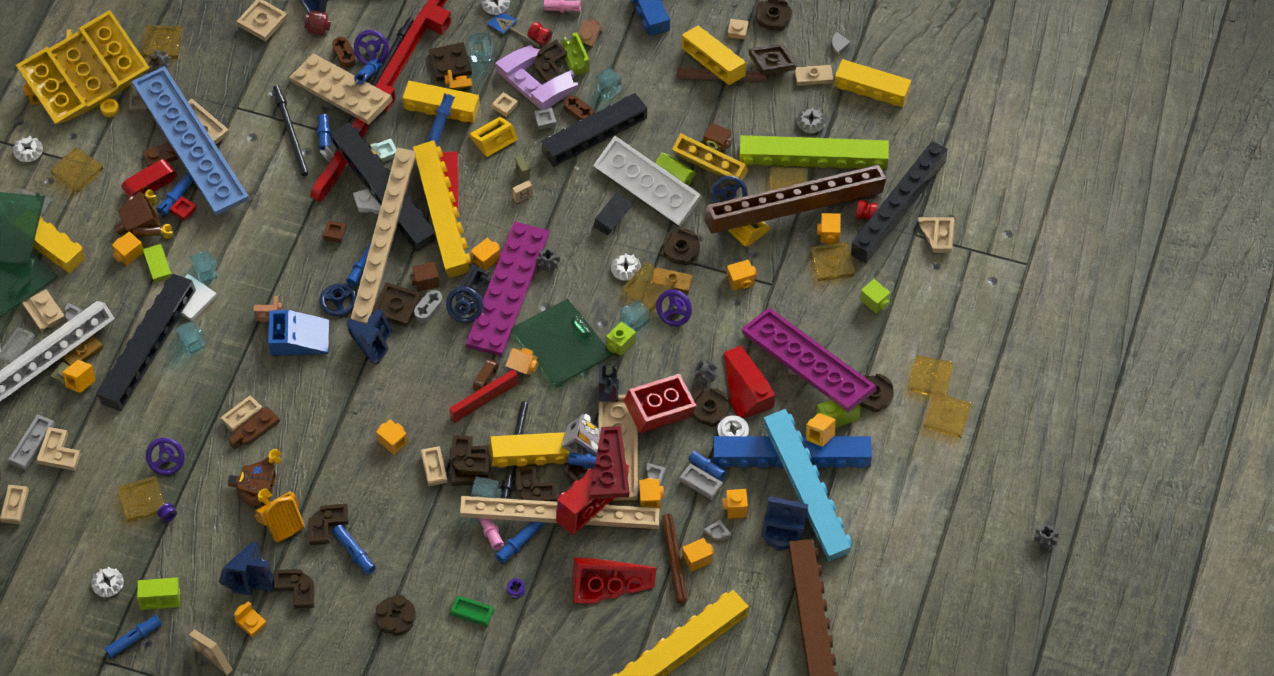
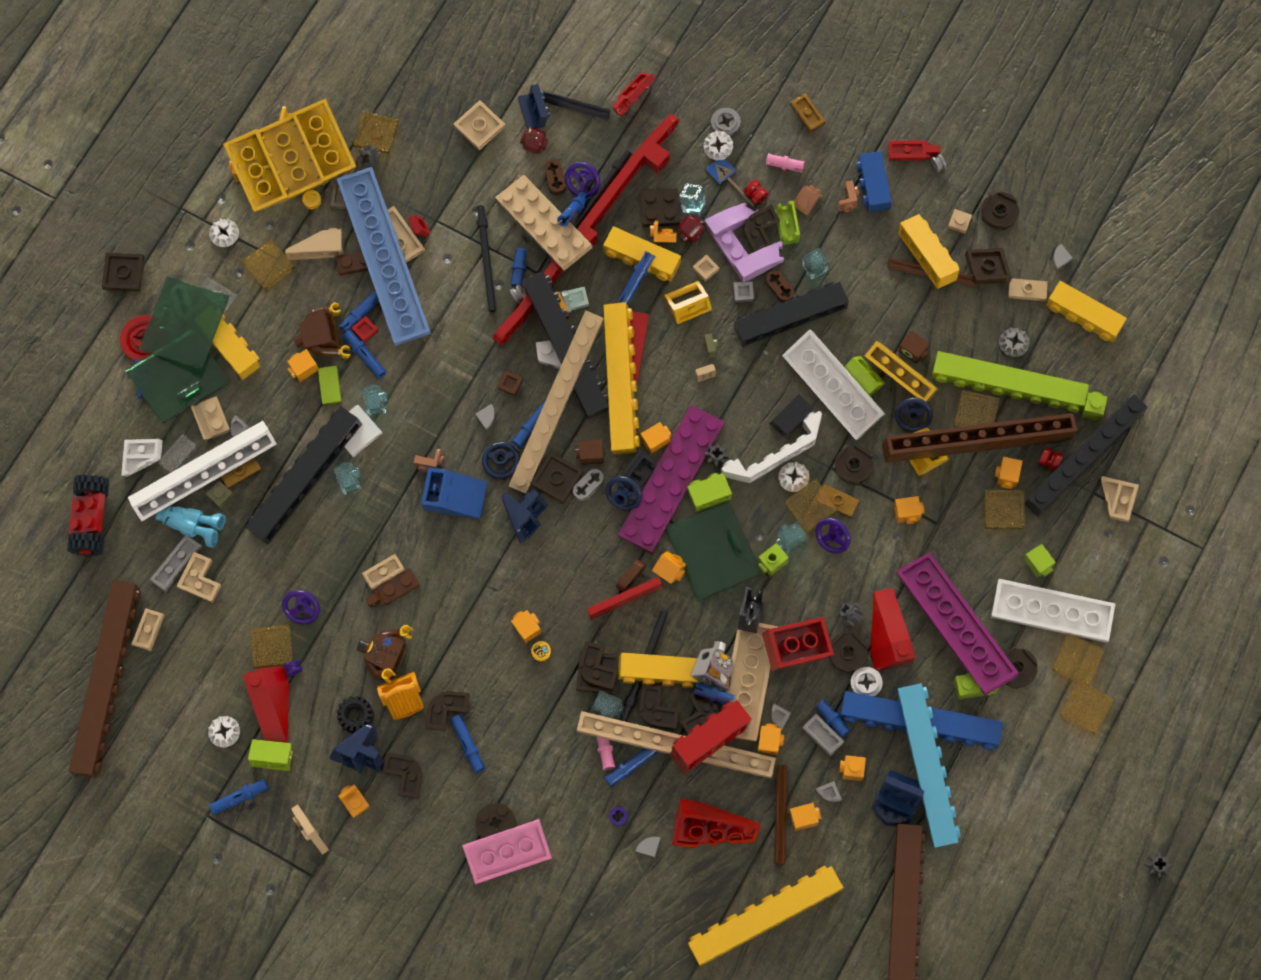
camera: 15 degrees right, 15 degrees up
light orange brick [62,360,96,393] -> none
red beam [121,159,177,197] -> none
tan plate [421,446,448,487] -> none
green tile [450,595,495,627] -> none
dark red wing [589,426,630,499] -> none
light orange brick [806,413,836,447] -> none
none -> medium azure piece [156,505,226,548]
none -> red wedge [243,666,290,743]
none -> tan slope [285,228,344,260]
none -> black tyre [336,696,374,733]
none -> blue pin [342,330,387,379]
none -> red plate [408,215,430,237]
none -> bright pink tile [463,819,552,884]
none -> light grey tile [475,404,495,431]
none -> yellow tile [531,641,551,662]
none -> light grey tile [635,837,661,858]
none -> dark red head [678,214,706,242]
none -> lime brick [687,473,732,512]
none -> white slope [721,411,822,483]
none -> nougat bracket [838,180,859,212]
none -> white plate [991,579,1115,643]
none -> lime brick [1081,392,1107,422]

